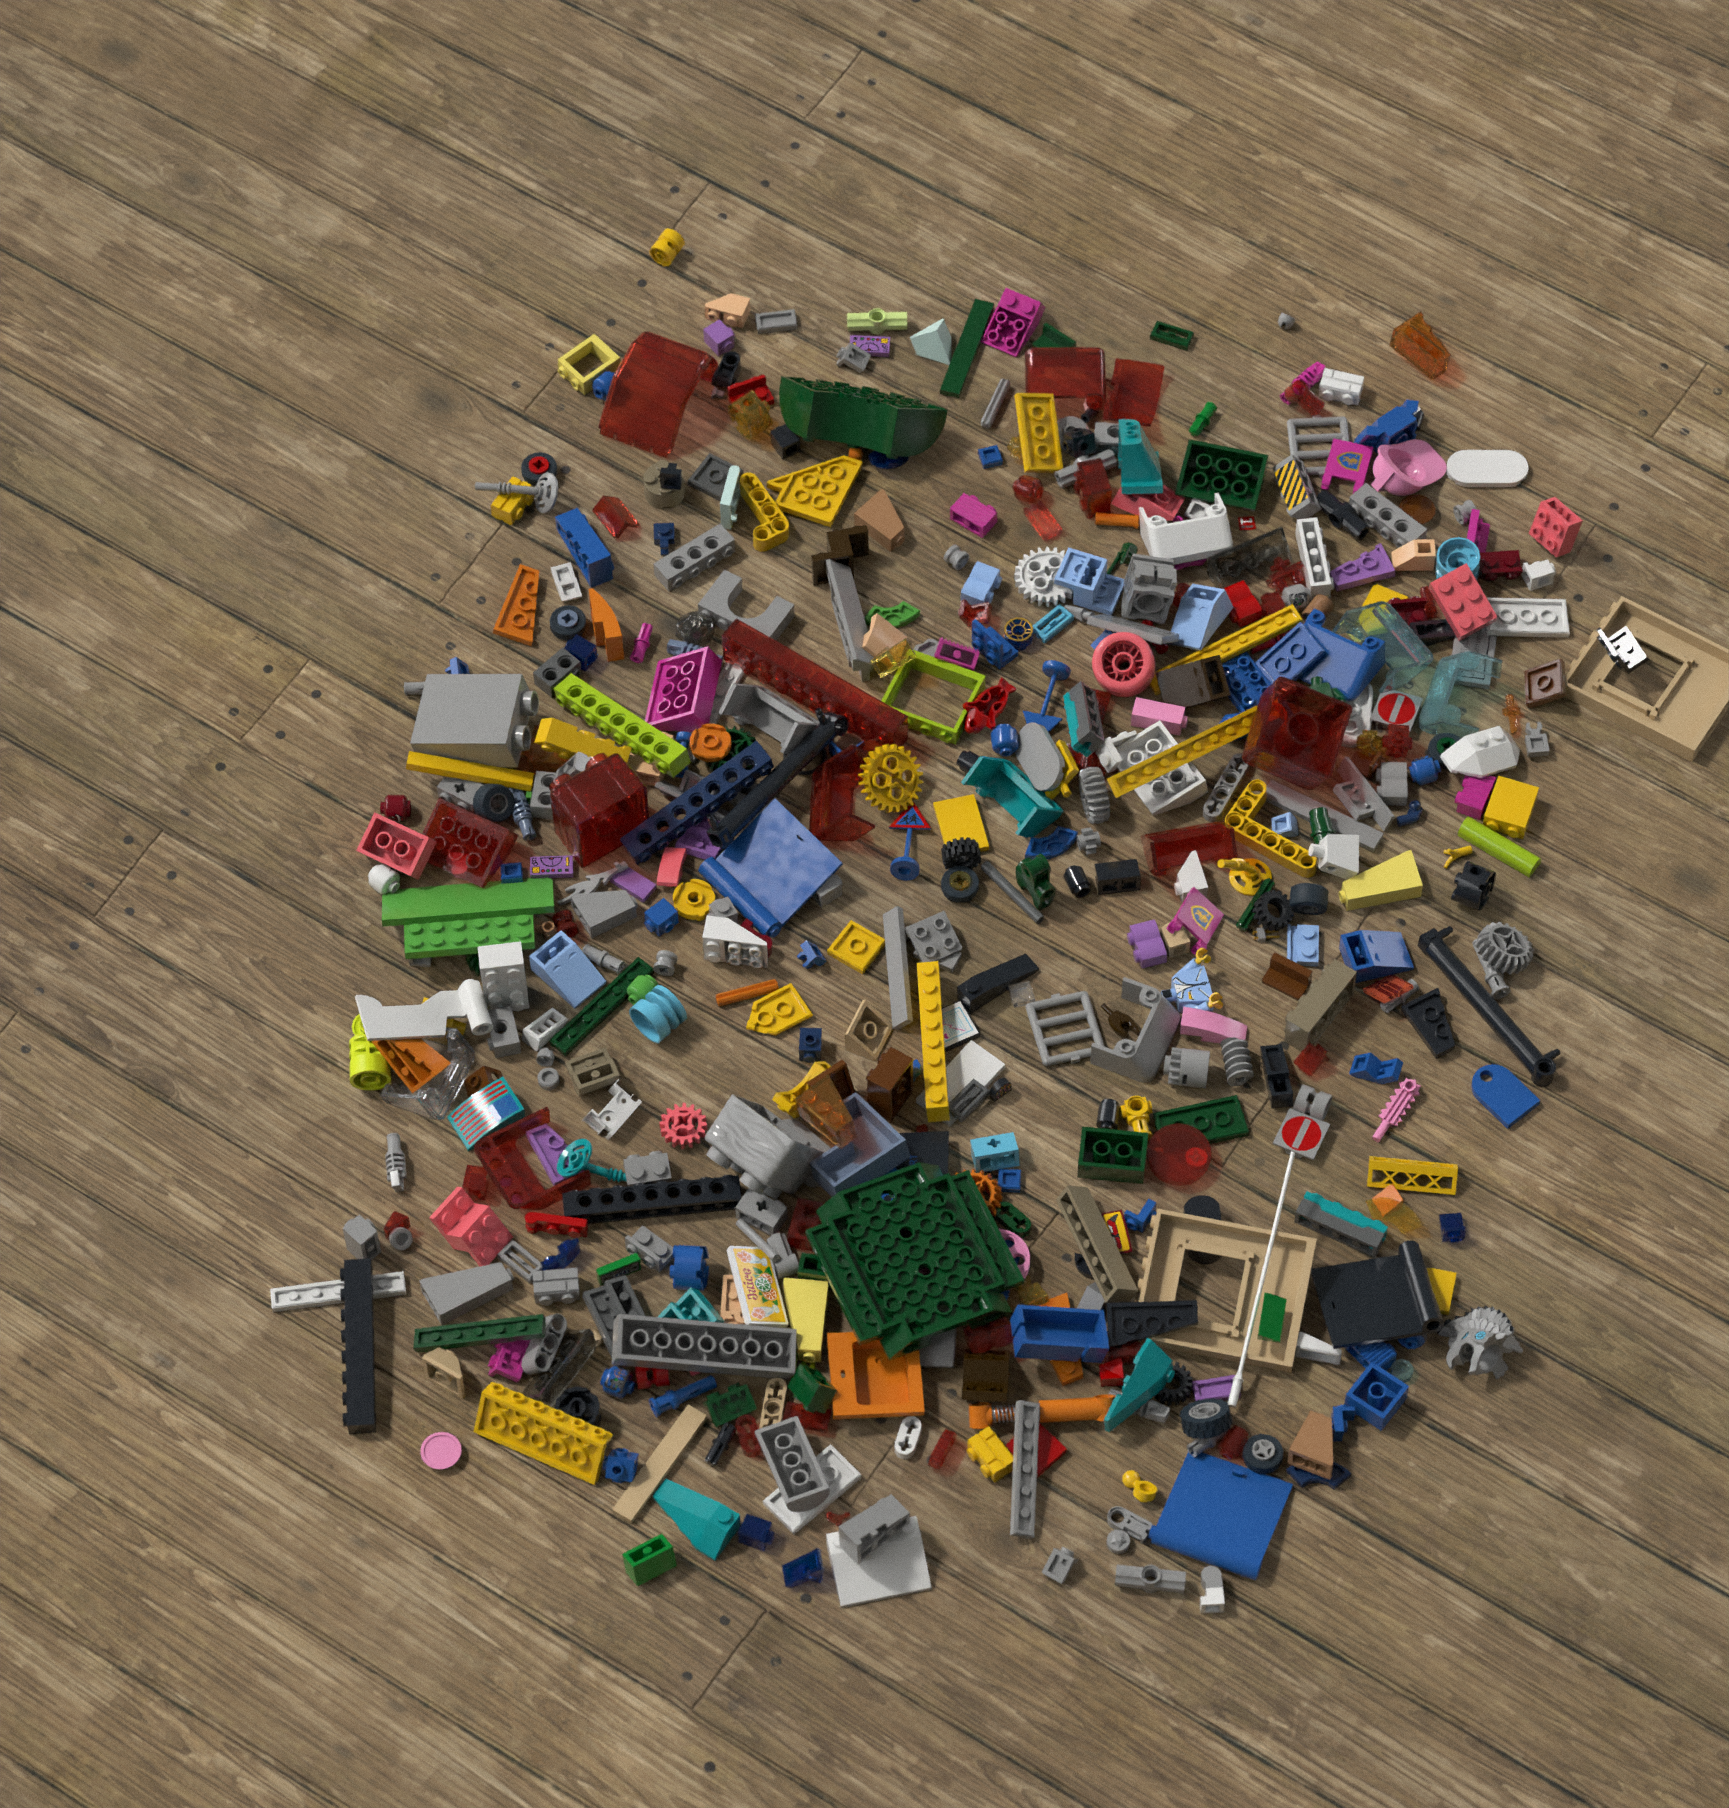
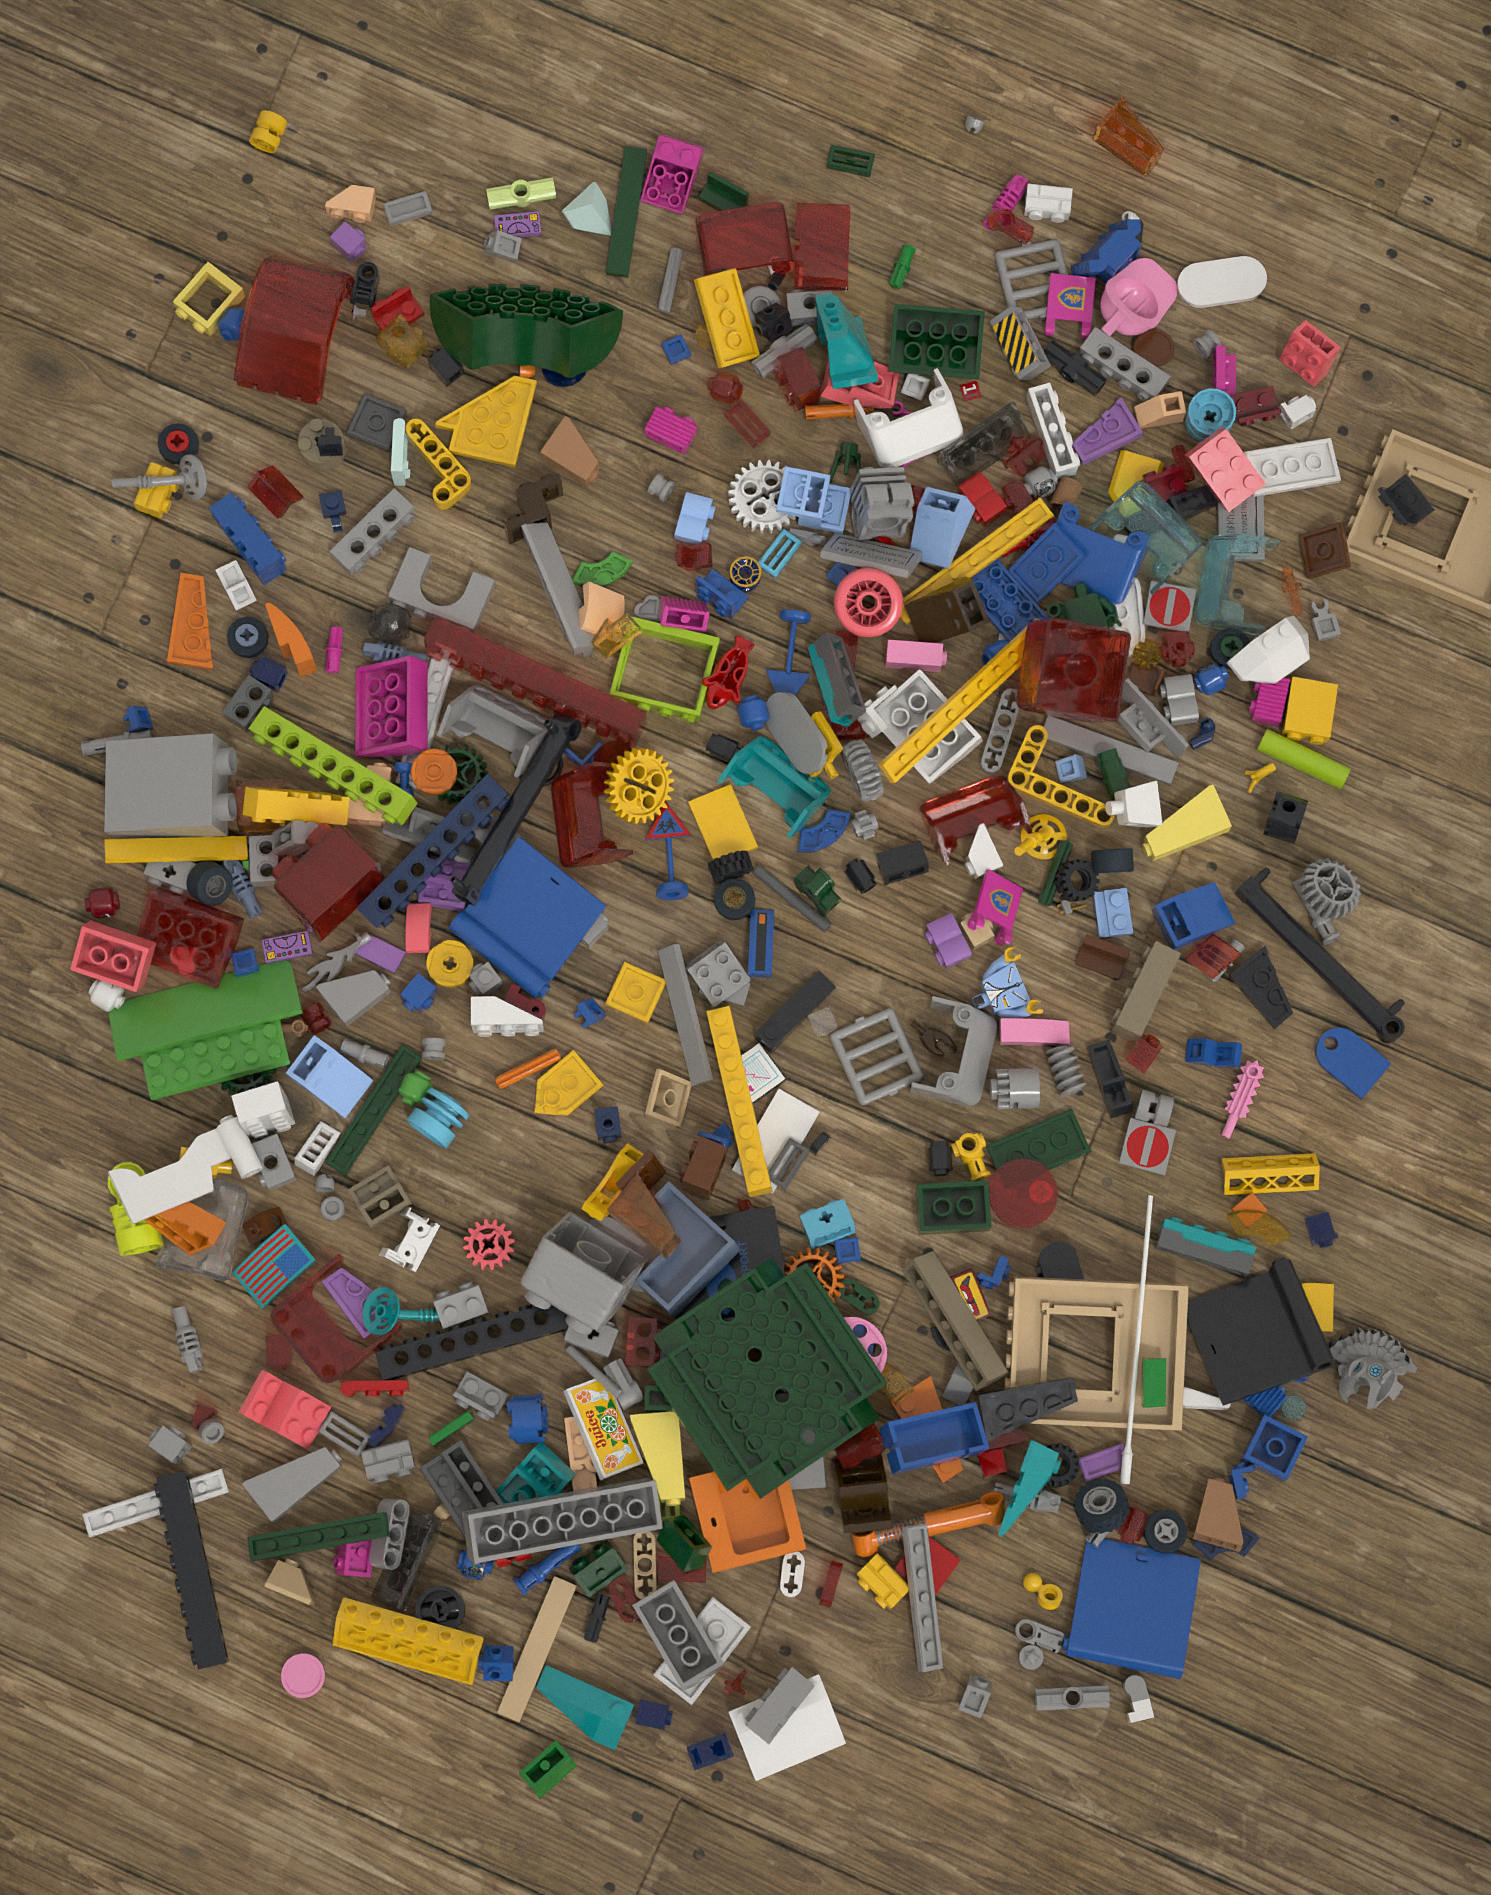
camera: 15 degrees left, 20 degrees up
none -> blue slope [748,909,774,978]

